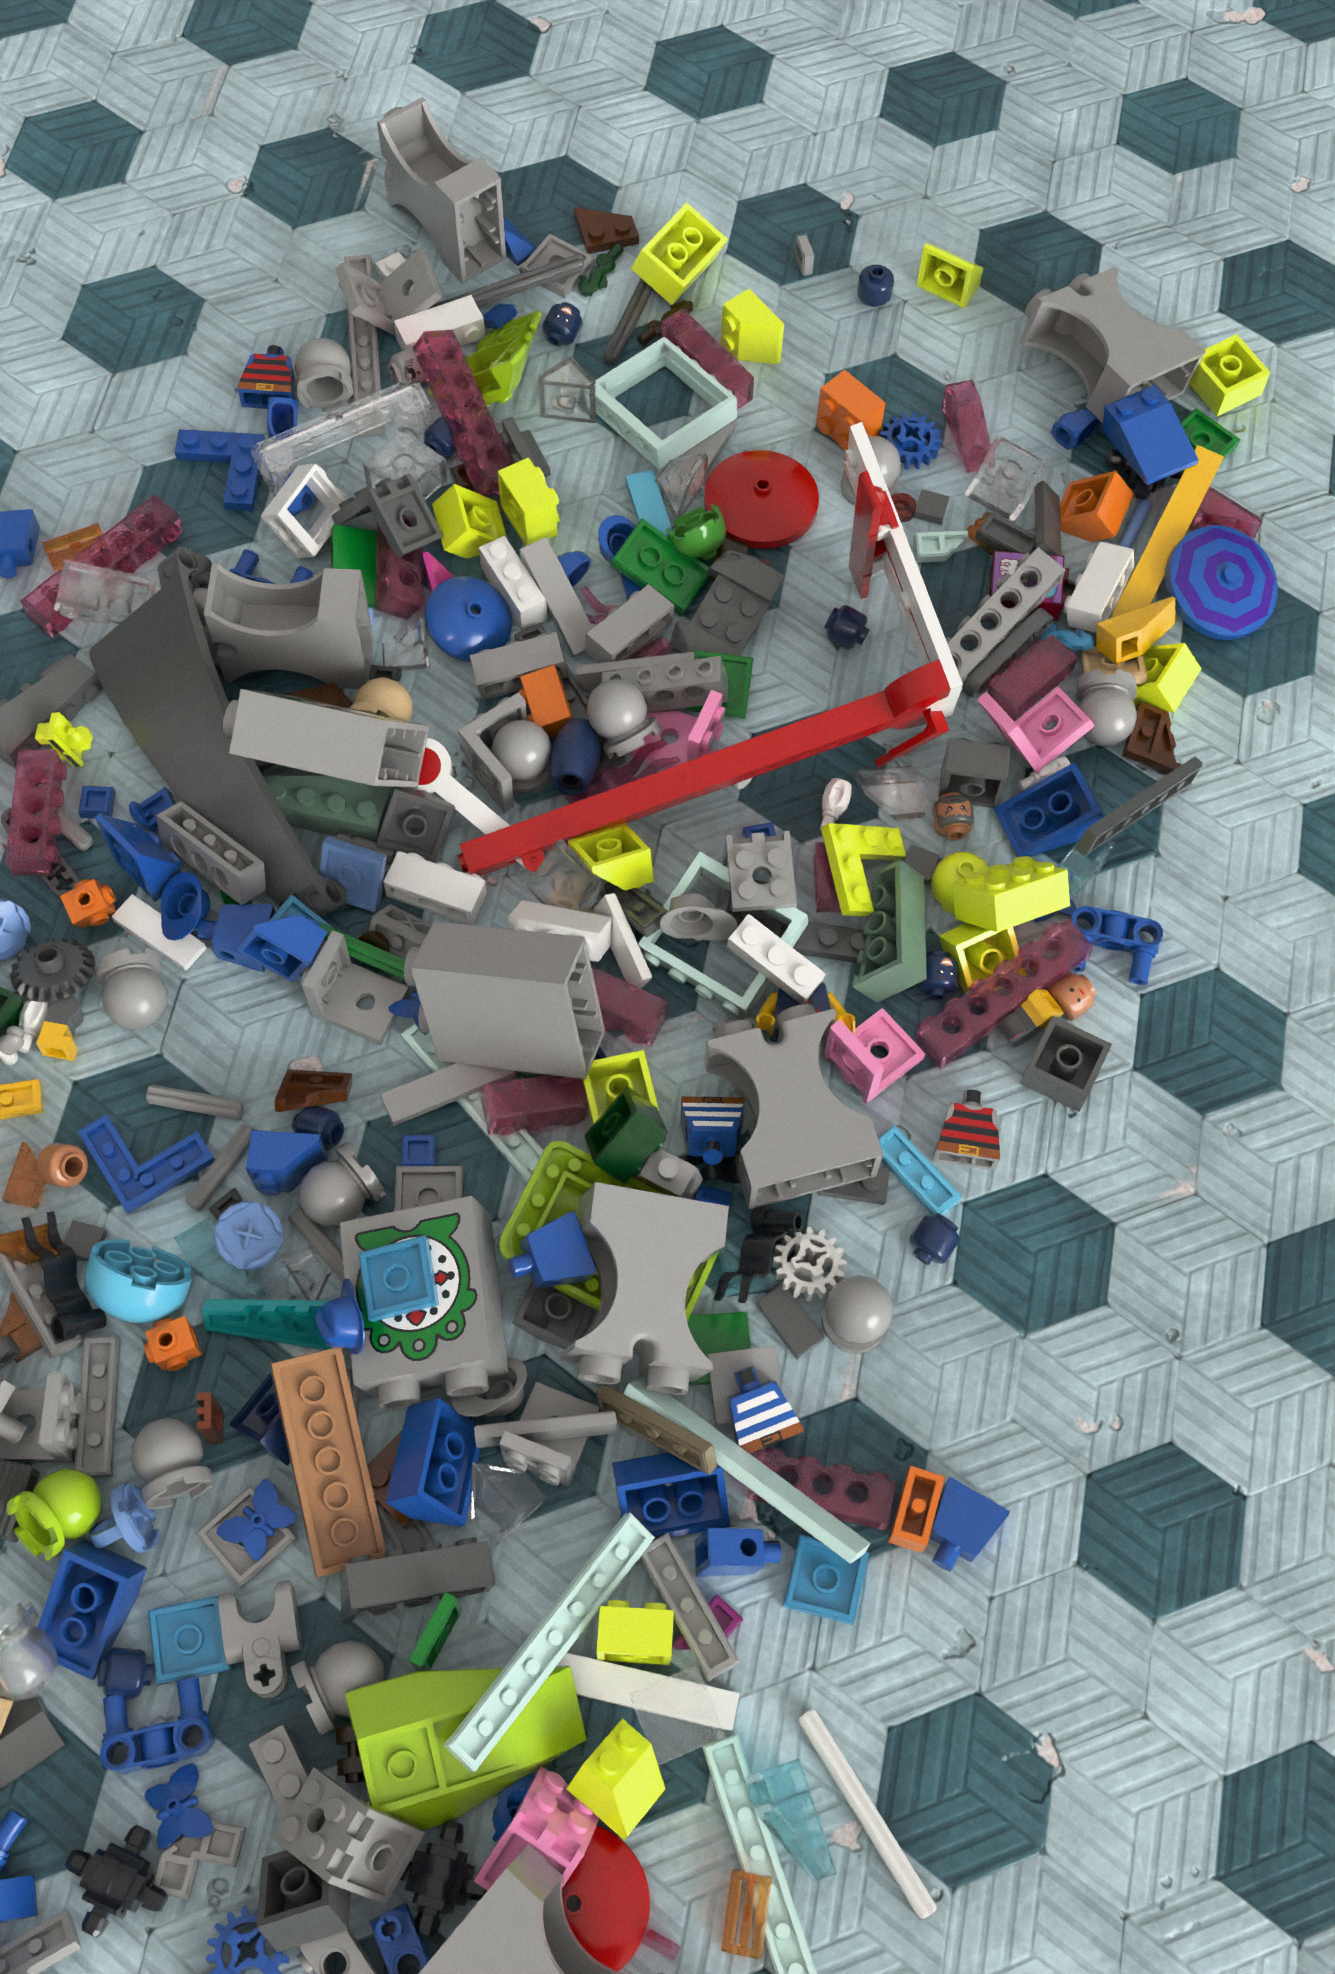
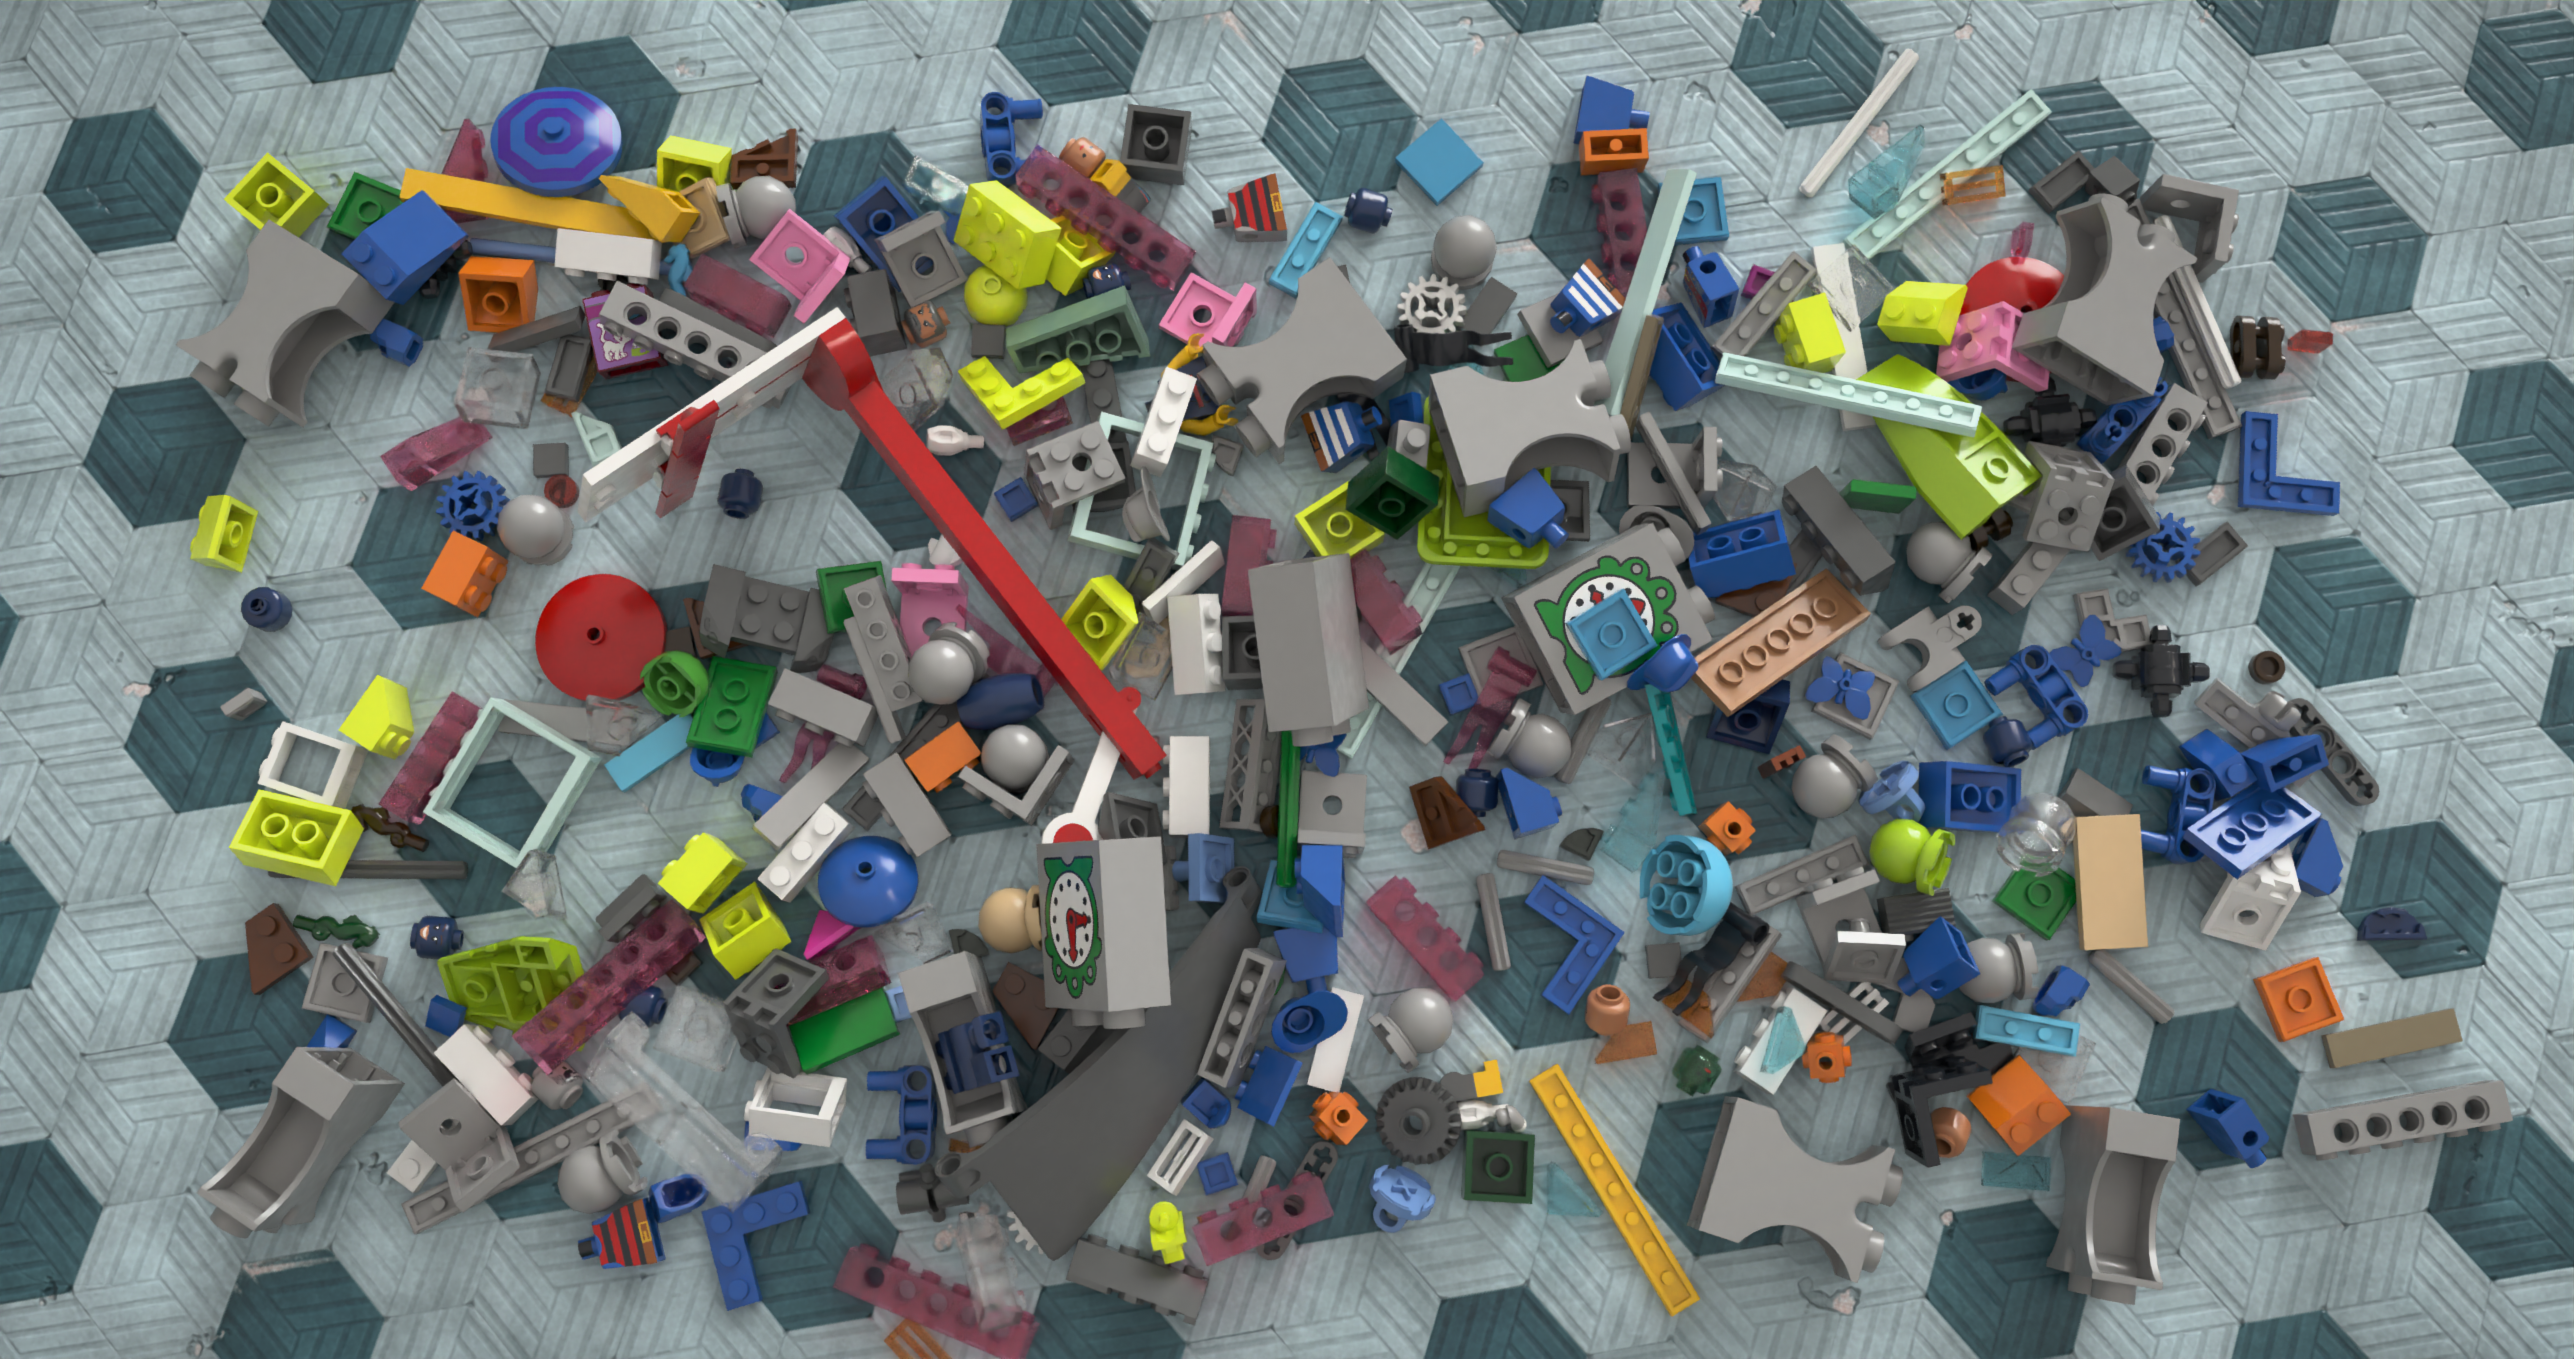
camera: 110 degrees left, 15 degrees up
medium blue tile [214,1201,283,1270] -> none
dark grey tile [1075,756,1203,856] -> none
none -> white window [258,721,368,809]
none -> light grey bracket [874,211,967,308]
none -> dark blue hips [935,1011,1019,1094]
none -> white tile [1147,1119,1214,1196]
none -> clear pink brick [1365,875,1485,1002]
none -> dark azure tile [1395,118,1484,206]
none -> clear pink flag [1443,646,1537,769]

